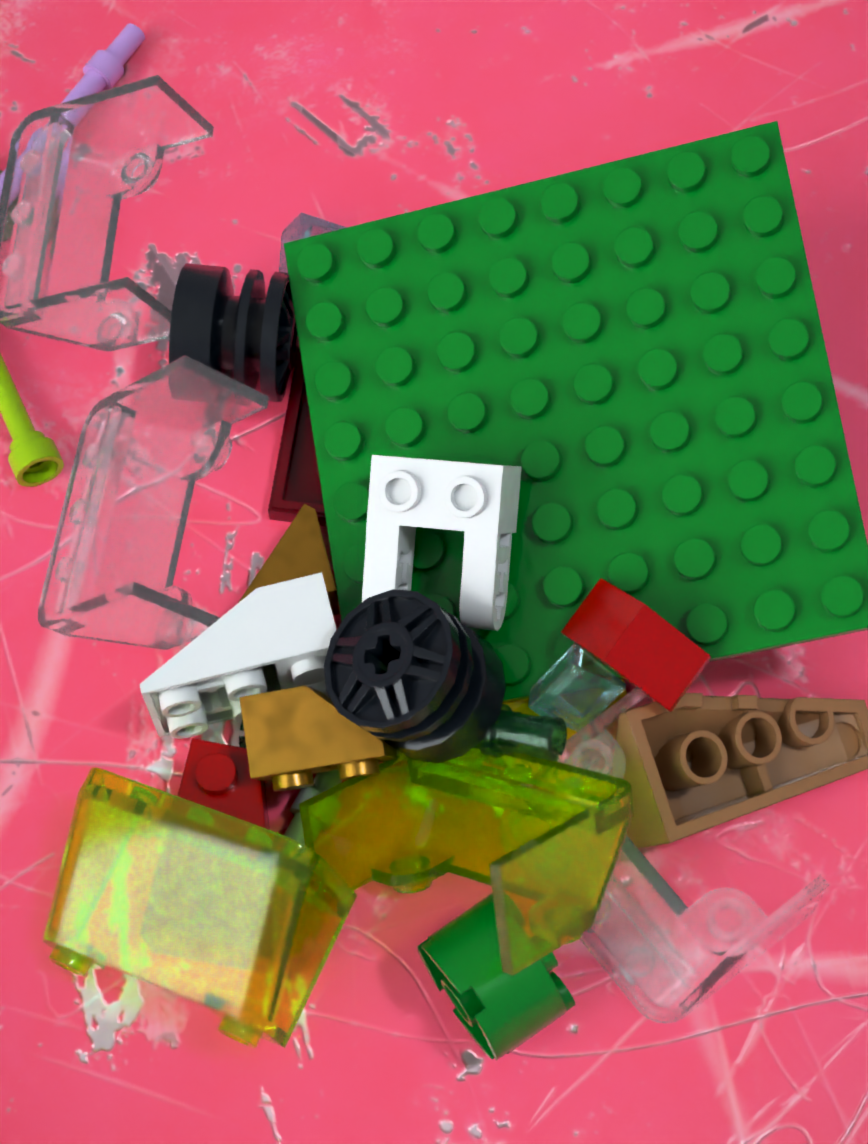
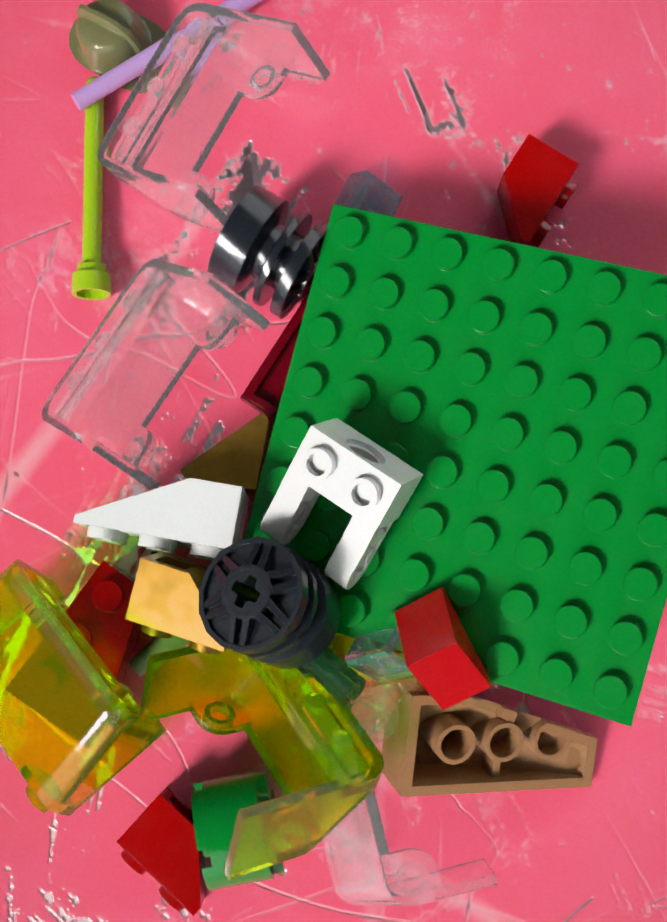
camera: 20 degrees right, 15 degrees up
none -> red slope [116,787,206,916]
none -> red slope [497,134,579,248]

